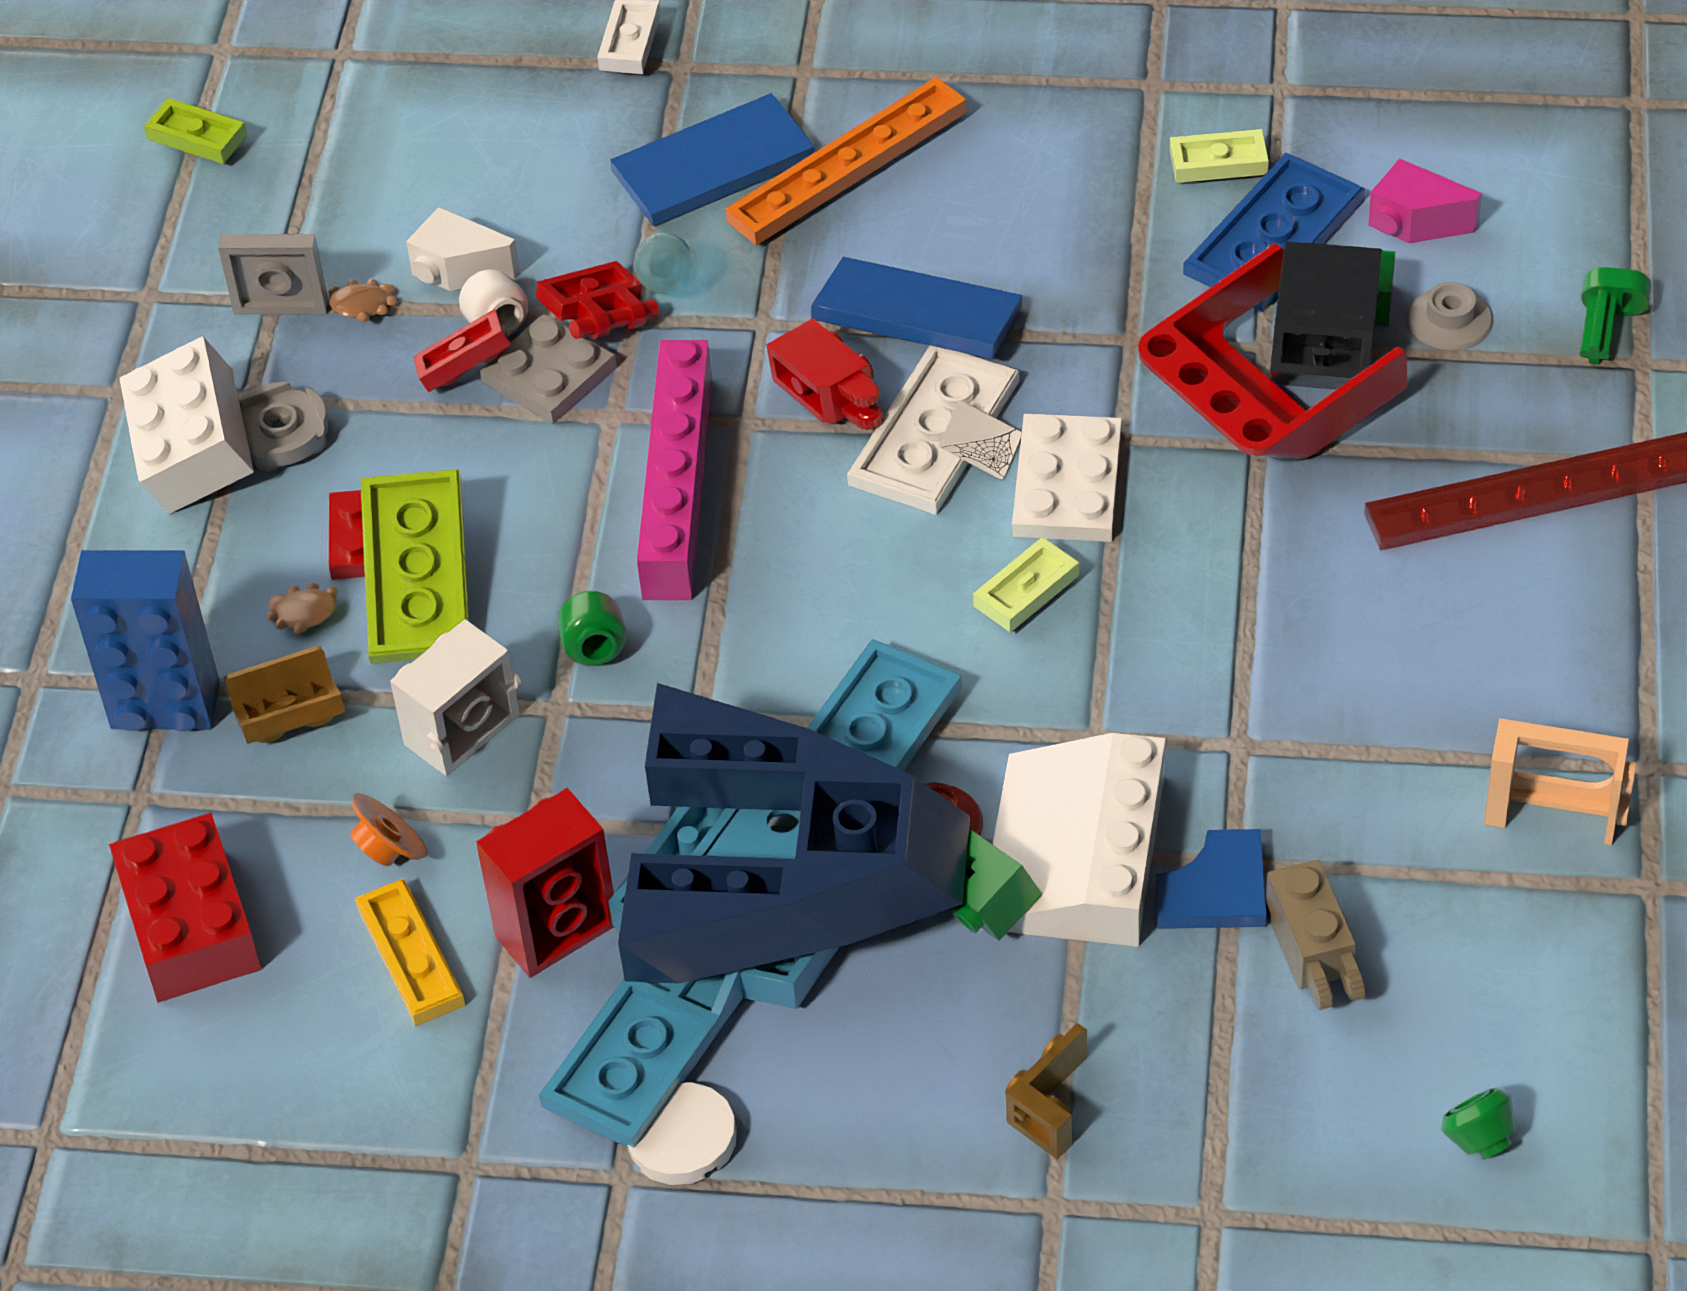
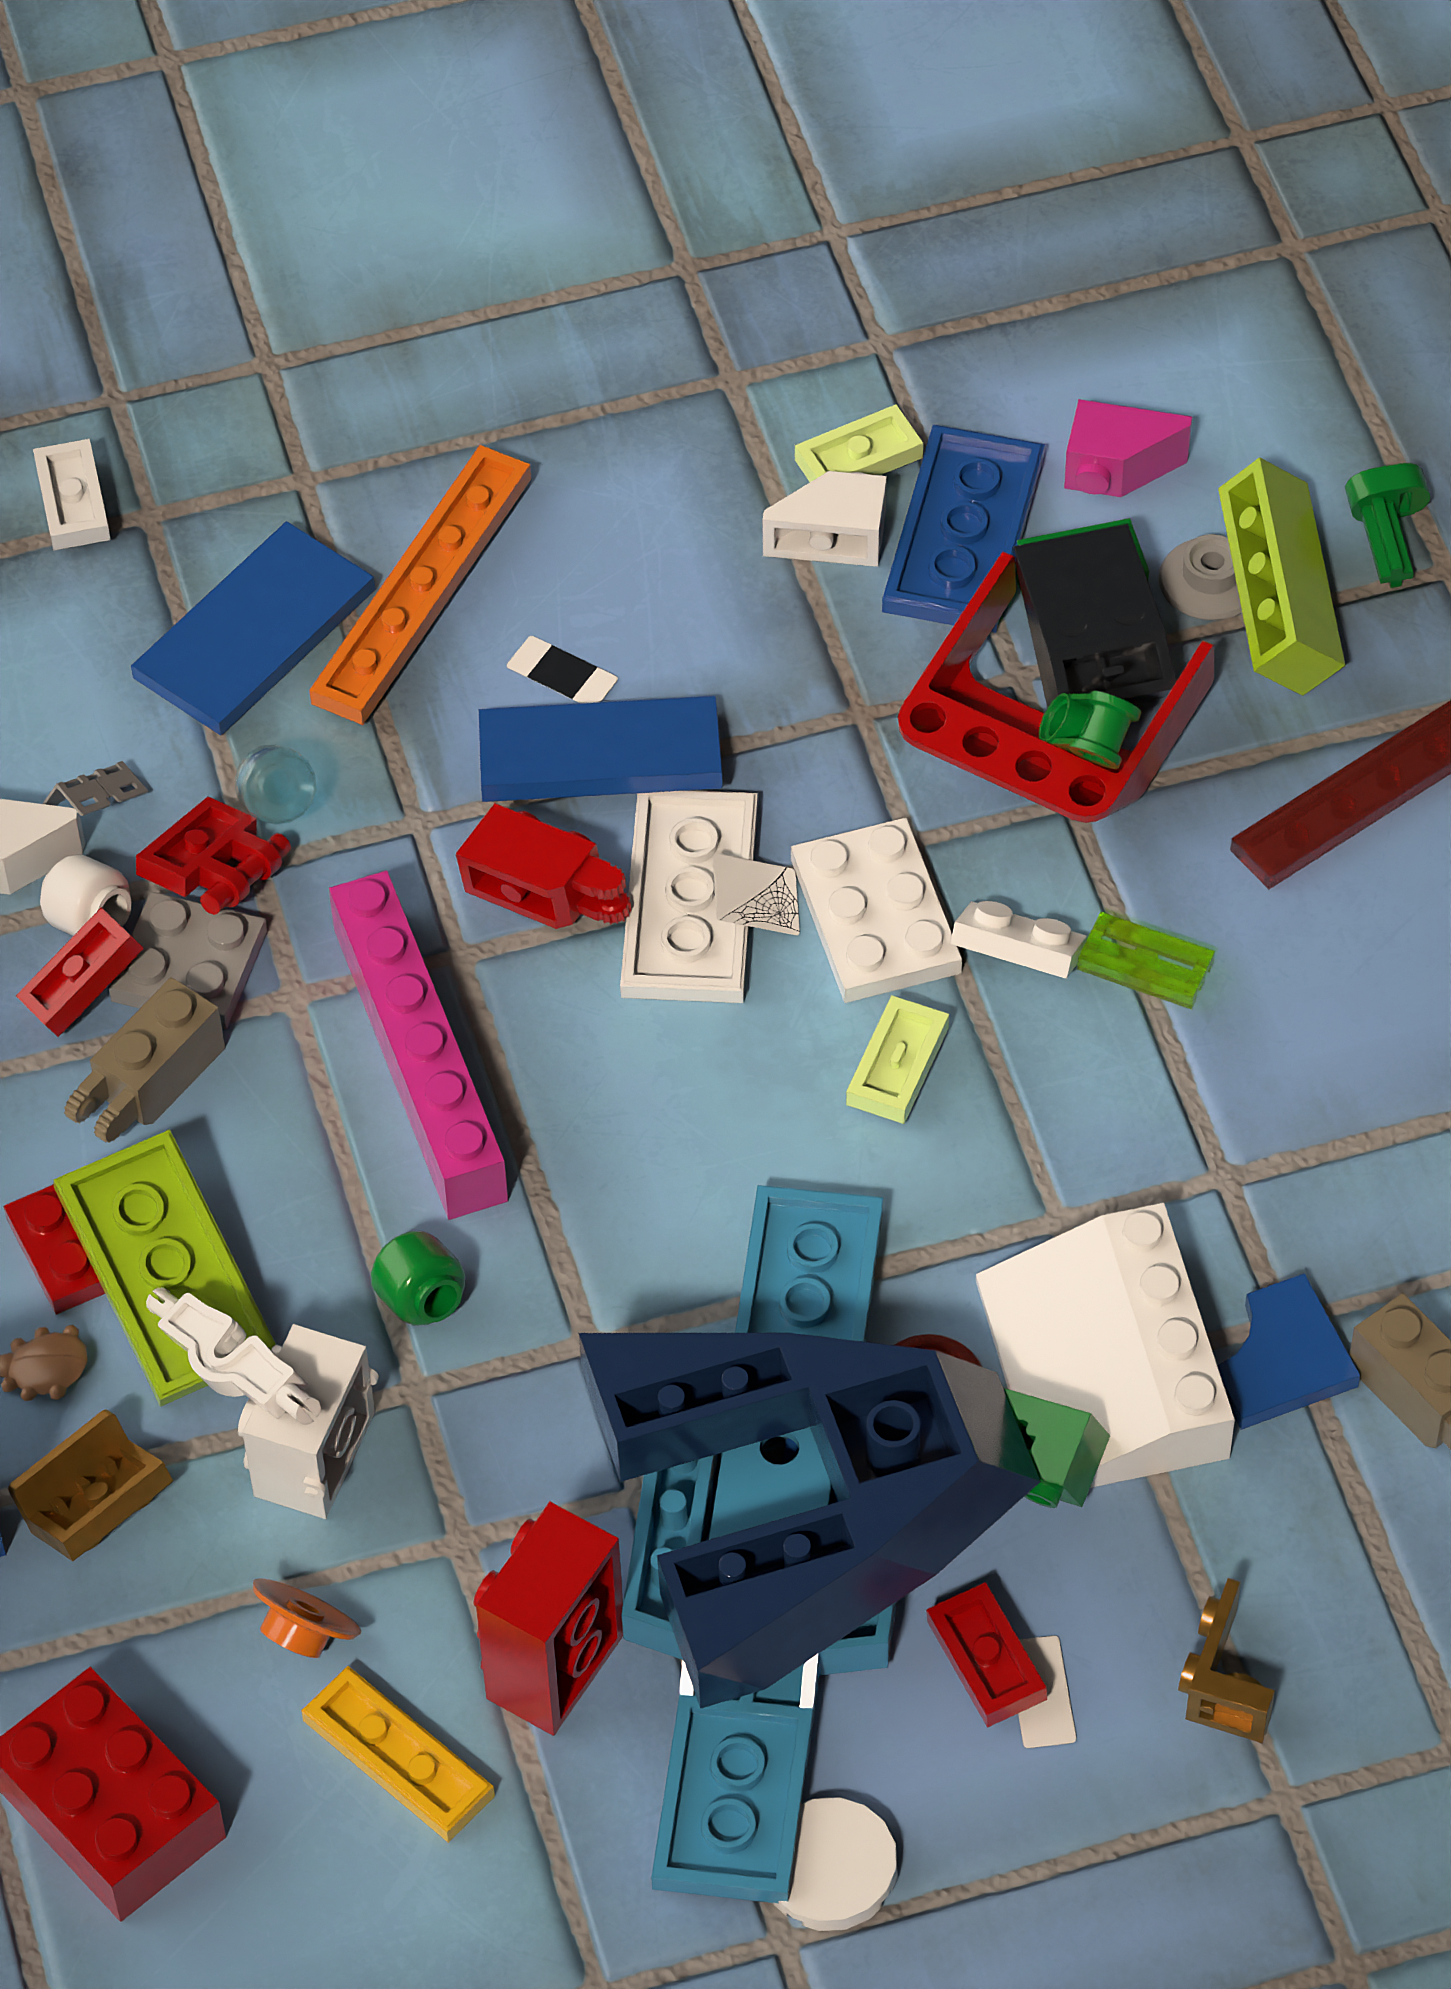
camera: 25 degrees left, 5 degrees up
none -> light grey piece [42,761,148,816]
none -> dark tan hinge [64,977,225,1143]
none -> white piece [146,1288,321,1425]
none -> sticker [507,636,618,703]
none -> white slope [763,471,887,567]
none -> red plate [926,1582,1047,1728]
none -> white plate [950,901,1087,979]
none -> white sticker [1018,1636,1076,1748]
none -> green piece [1039,691,1142,769]
none -> clear neon green tile [1077,912,1215,1010]
none -> lime brick [1218,457,1346,696]

